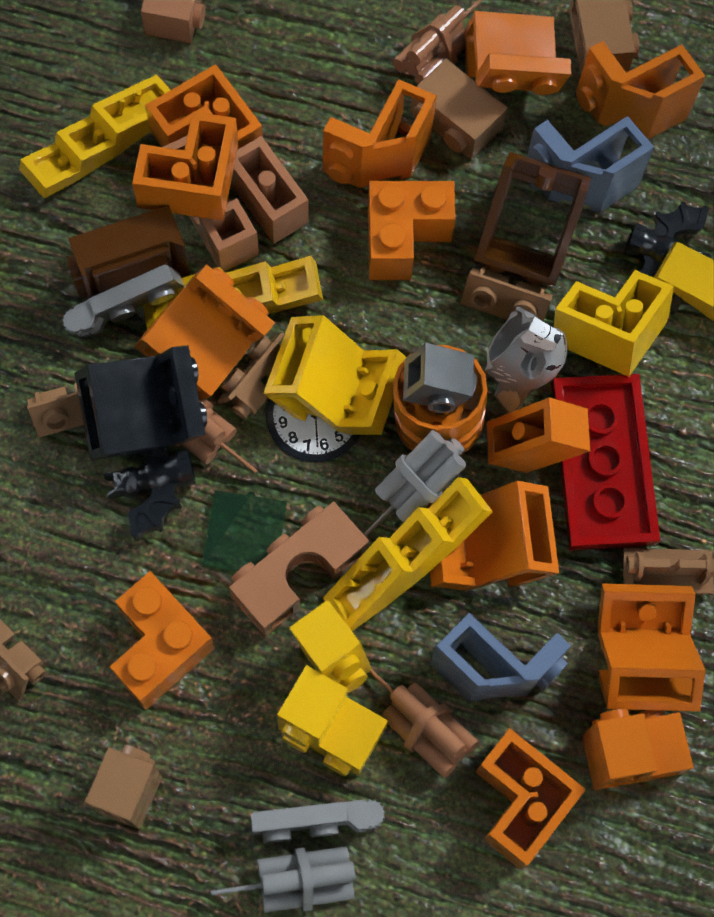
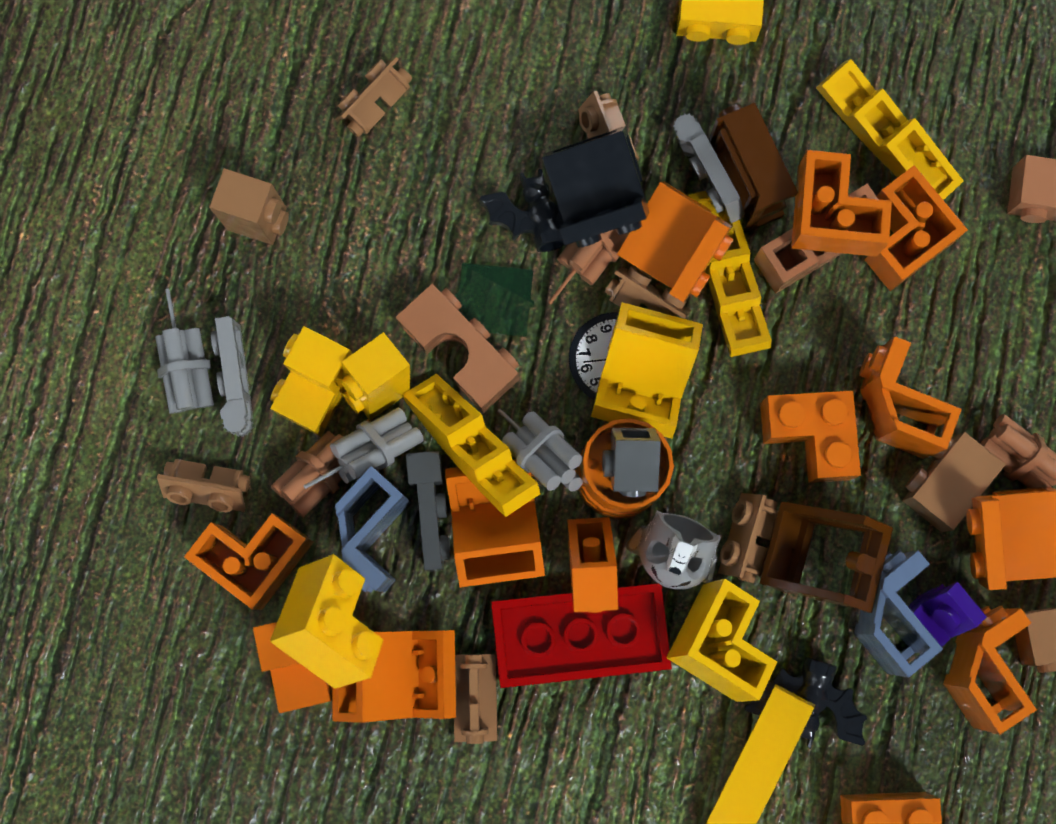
camera: 95 degrees right, 10 degrees up
orange brick [109,571,215,710] -> none
nougat brick [231,136,309,244] -> none
none -> medium nougat hinge [157,459,250,512]
none -> yellow brick [270,554,384,689]
none -> light grey piece [303,407,424,489]
none -> dark grey plate [406,451,451,572]
none -> dark purple brick [908,582,987,647]

